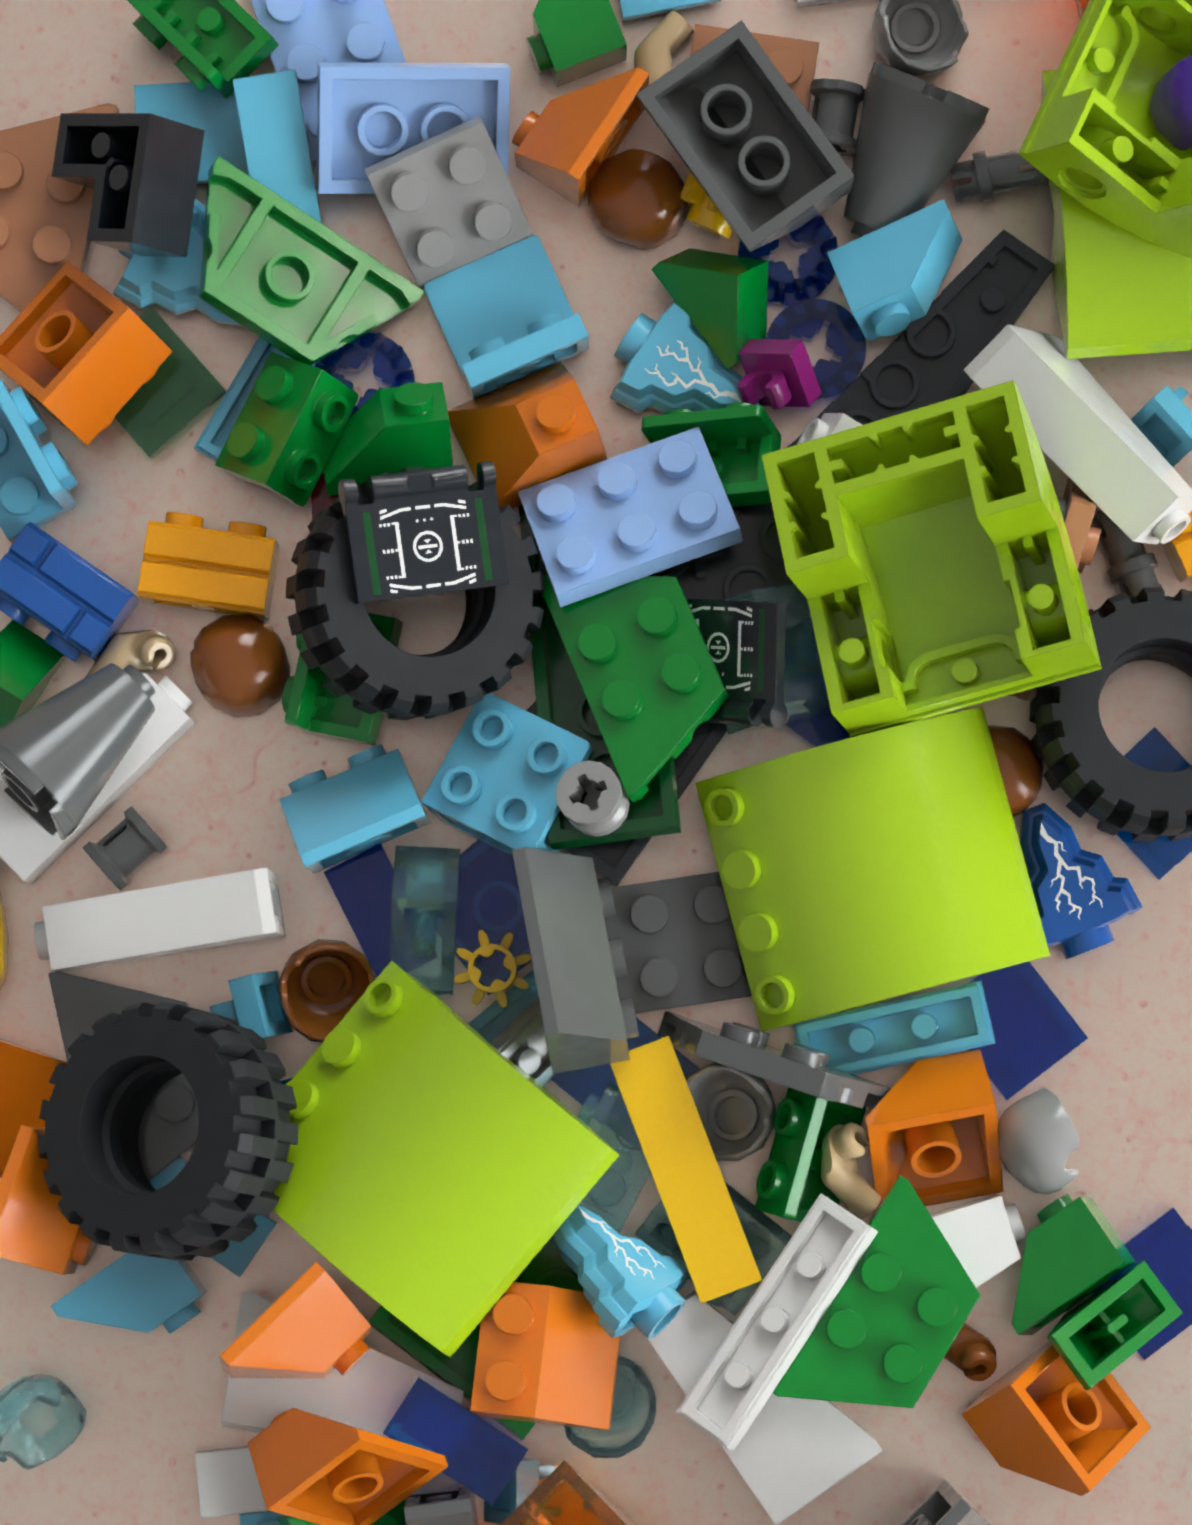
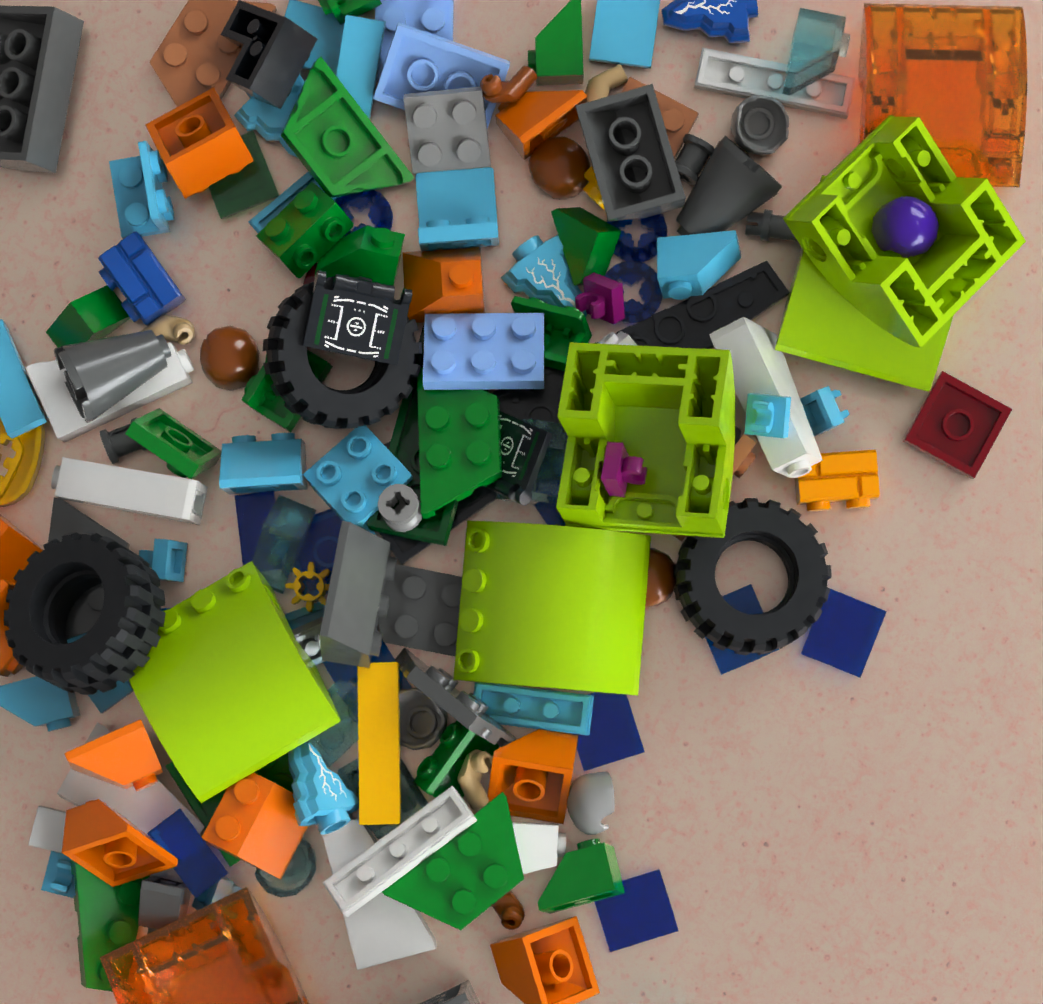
camera: 30 degrees right, 0 degrees up
light orange brick [137,512,279,620] -> none
dark orange hair [278,939,375,1042] -> none
blue rock [1019,803,1143,959] -> none
green slope [1047,1260,1183,1390] -> none
dark grey pin [1092,510,1162,598] -> none
none -> green plate [125,408,221,479]
none -> dark orange arm [480,66,538,103]
none -> magenta tile [601,442,648,497]
none -> medium azure tile [744,393,791,438]

